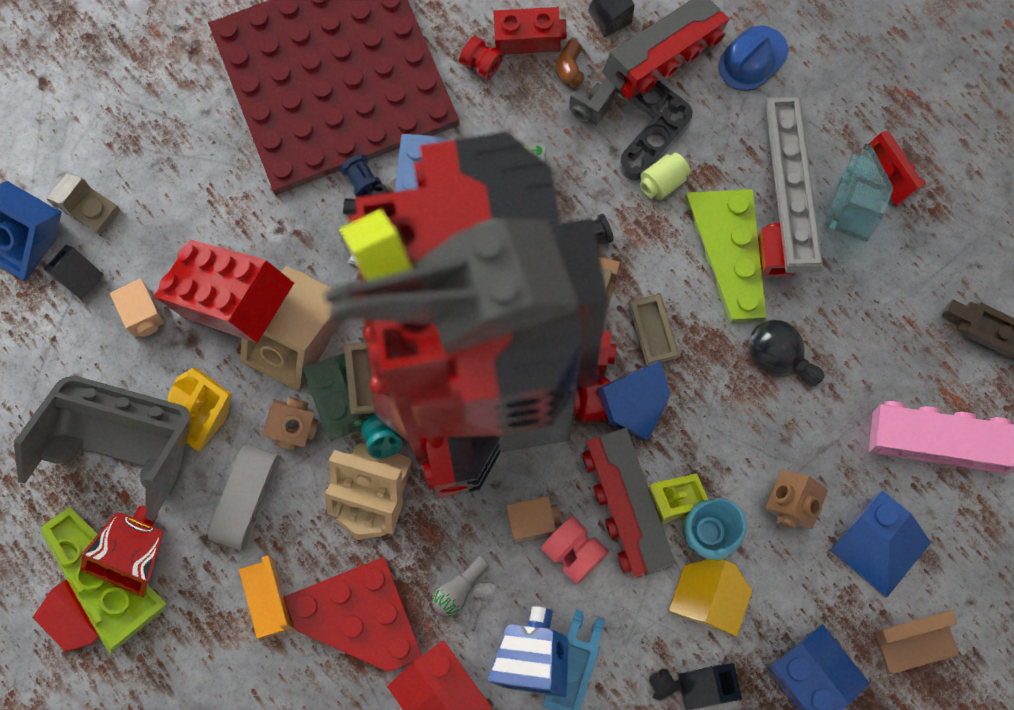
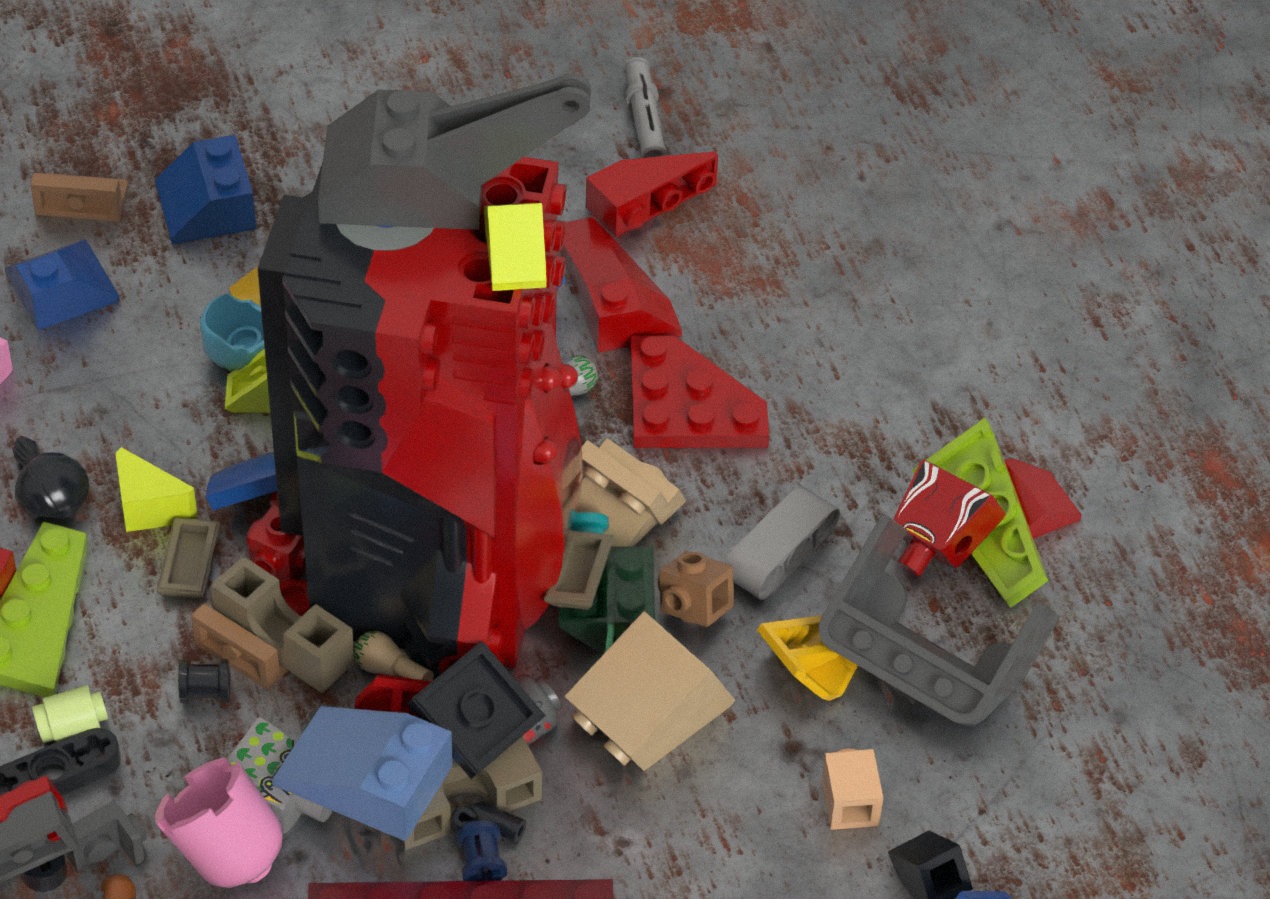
camera: 165 degrees left, 25 degrees down
red piece [153,239,294,343] -> none
light orange panel [239,555,294,640] -> none
medium nougat brick [765,470,828,530] -> none
none -> neon yellow slope [115,447,198,532]
none -> bright pink cylinder [155,758,282,888]

